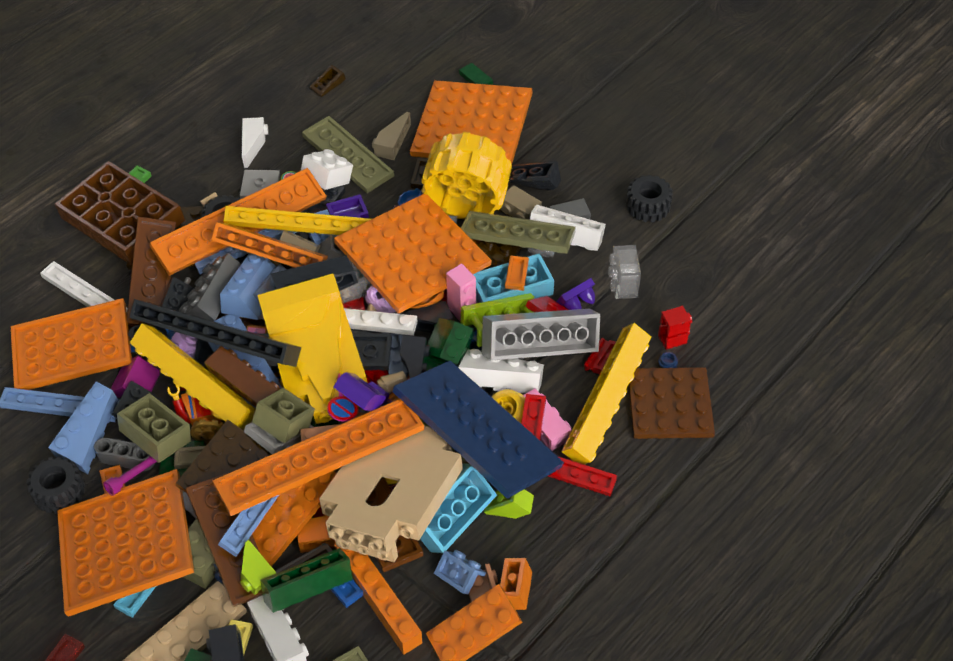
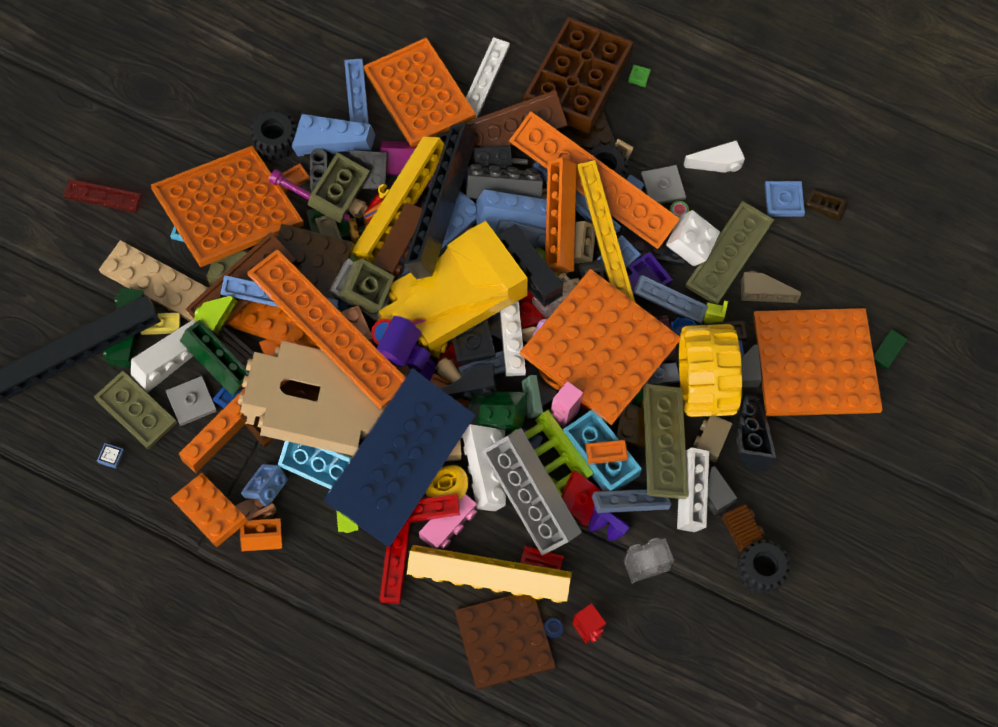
camera: 70 degrees right, 15 degrees up
none -> light grey plate [166,376,216,426]
none -> sand green tile [522,375,543,418]
none -> sand blue plate [592,490,671,513]
none -> sand blue plate [633,275,708,324]
none -> neon yellow panel [703,300,728,323]
none -> reddish brown brick [722,504,764,553]
none -> medium blue tile [765,181,805,217]

